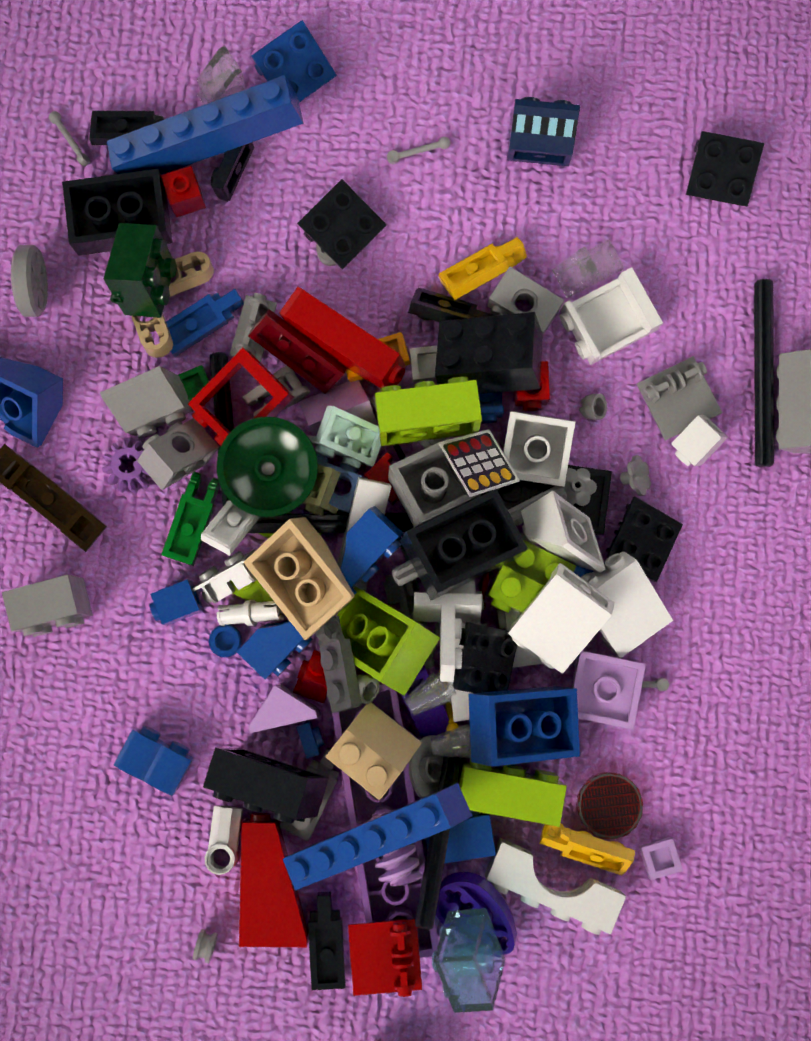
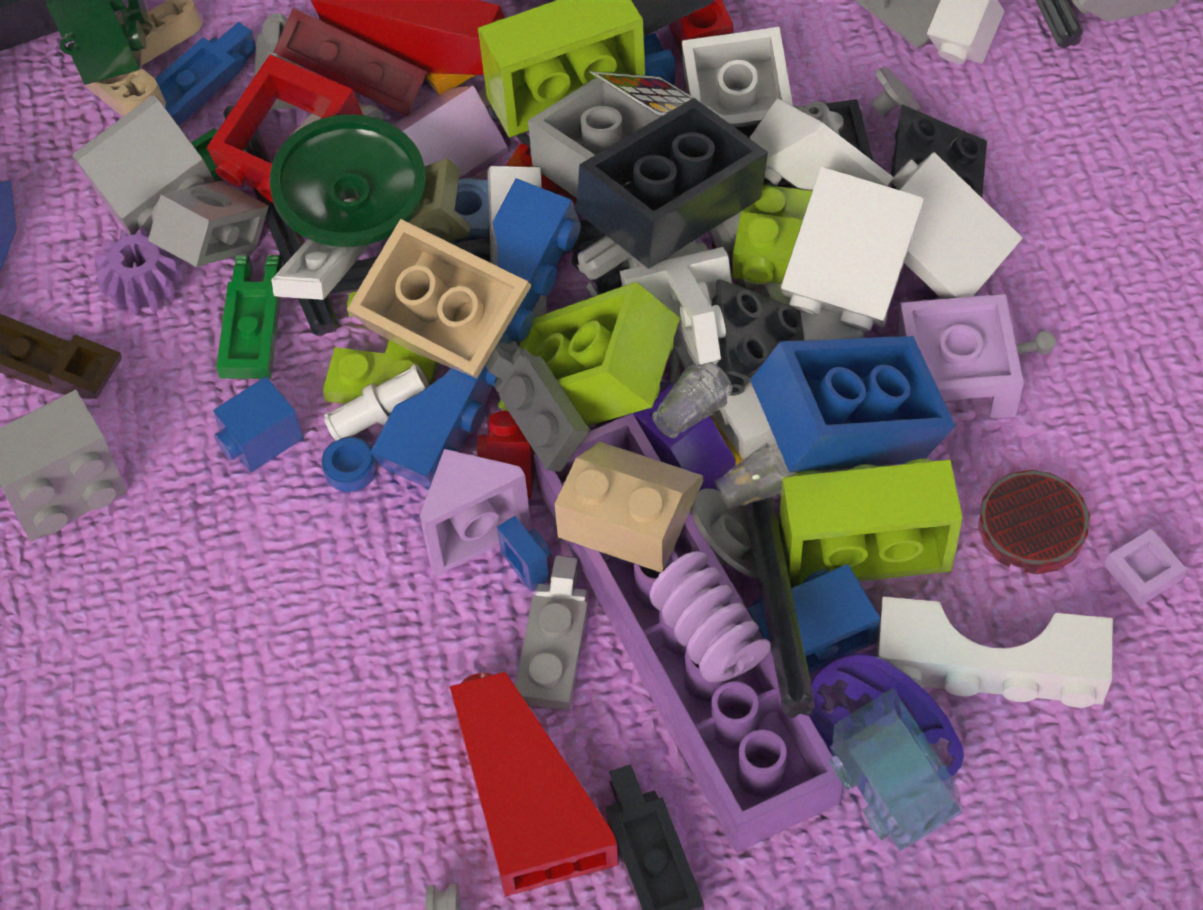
camera: 10 degrees left, 25 degrees down
blue brick [114,725,194,796] -> none
hinge [192,550,257,603] -> none
black brick [203,747,329,823] -> none
white piece [204,805,243,875] -> none
blue arch [283,783,472,891] -> none
light aqua bracket [308,405,381,469] -> none
red hinge [348,919,422,997] -> none
light grey hinge [357,674,379,704] -> none
yellow hinge [539,823,635,876] -> none
light grey hinge [579,394,607,420] -> none

